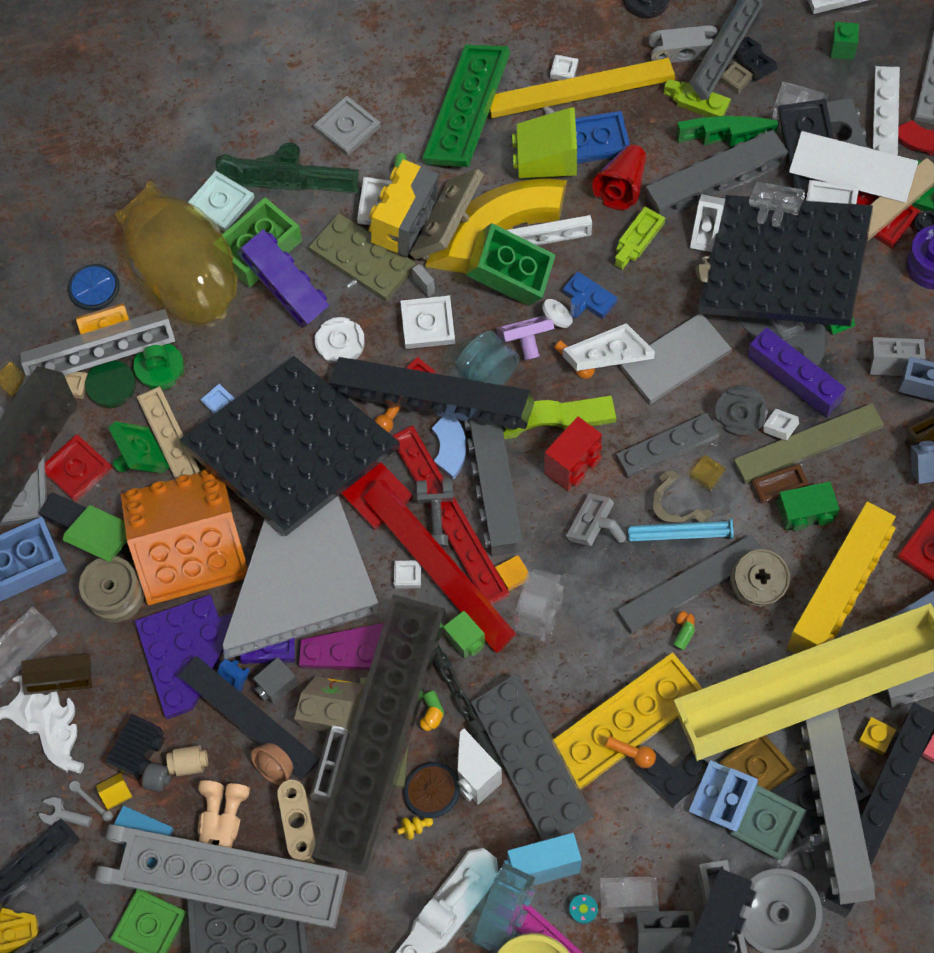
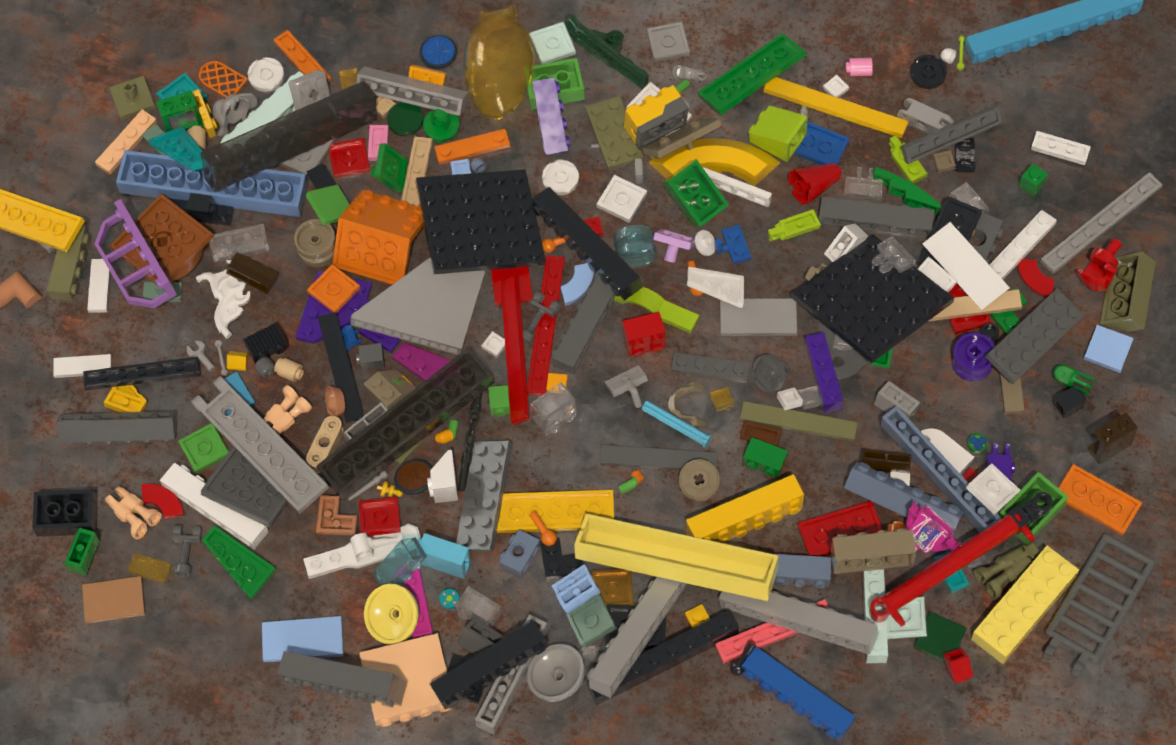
camera: 35 degrees right, 0 degrees up
none -> orange tile [307,264,361,313]
none -> nougat brick [316,495,358,536]
none -> light grey piece [348,471,388,501]
none -> red plate [359,497,401,537]
none -> bright pink plate [368,125,389,161]
none -> orange plate [434,129,510,165]
none -> sand blue hinge [471,158,487,173]
none -> sand blue brick [499,530,540,579]
none -> light grey piece [672,65,706,82]
none -> clear tile [798,386,822,410]
none -> clear hinge [843,167,883,200]
none -> bright pink brick [845,57,872,77]

